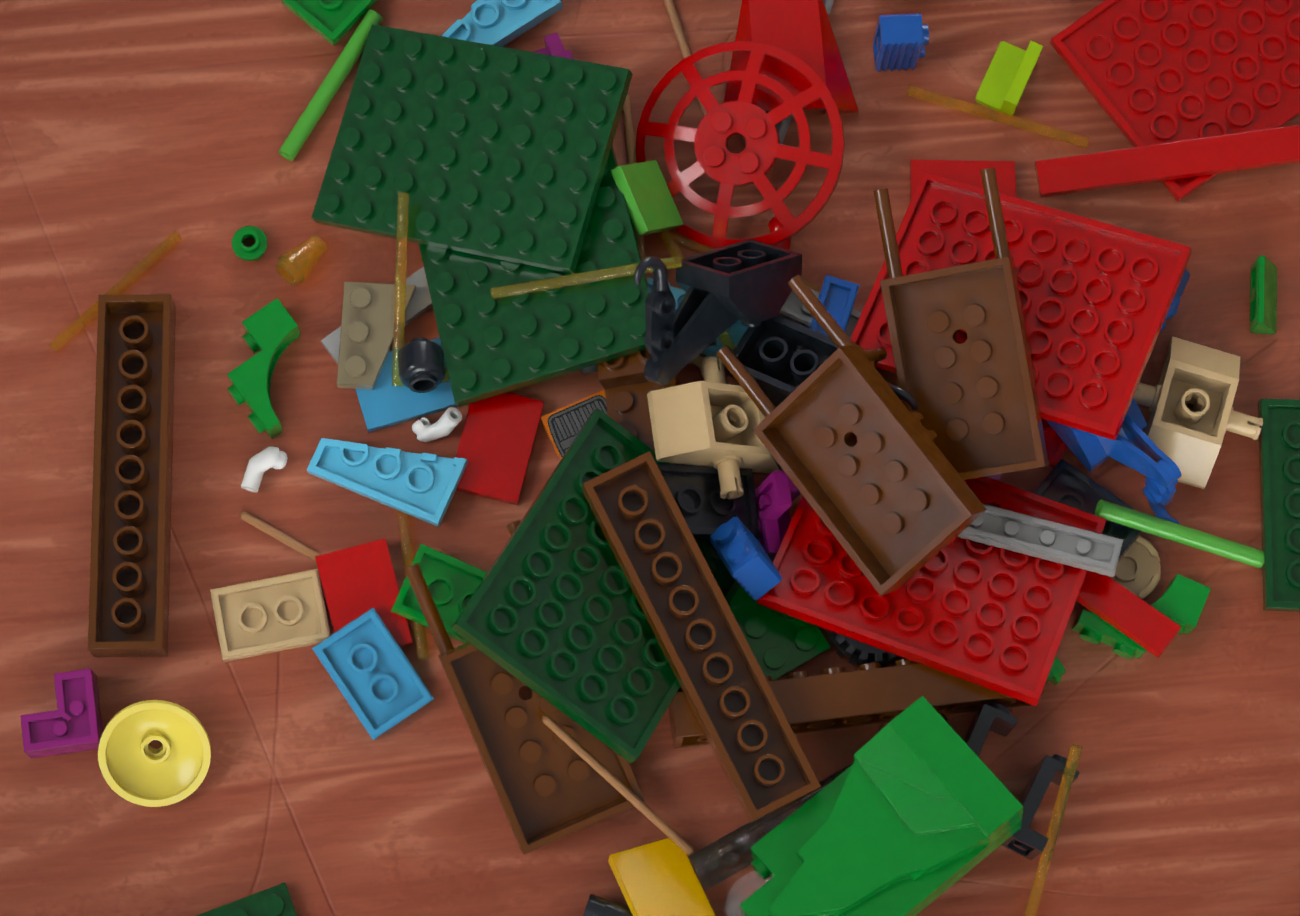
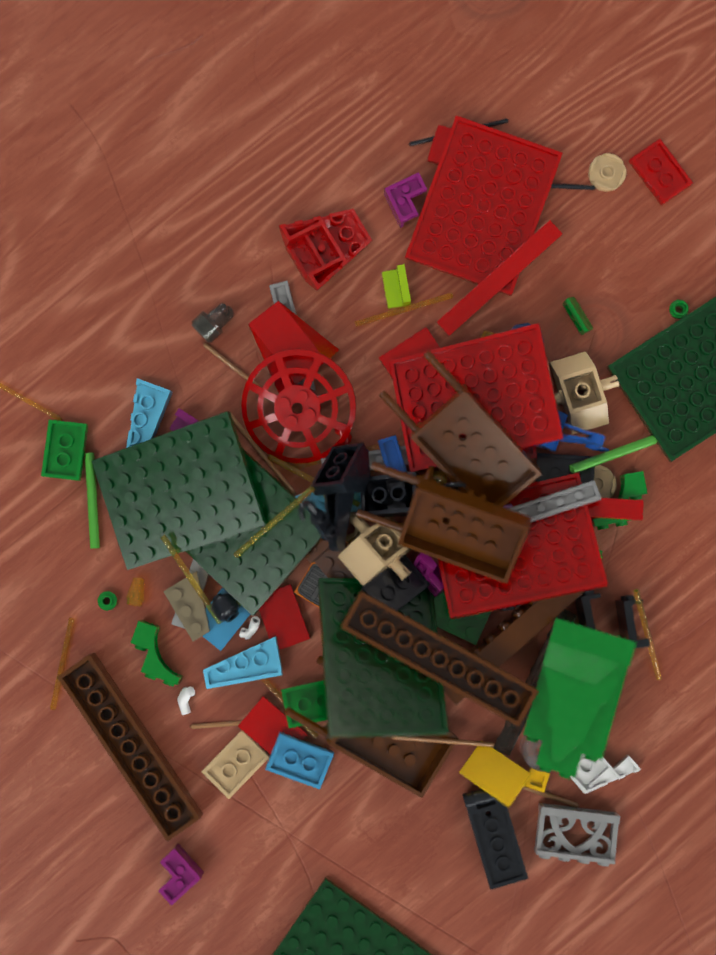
camera: 25 degrees left, 10 degrees up
light yellow dish [98,700,211,807] -> none
bright green tile [611,160,683,236] -> none
blue brick [709,517,782,600] -> none
blue brick [873,13,929,72] -> none

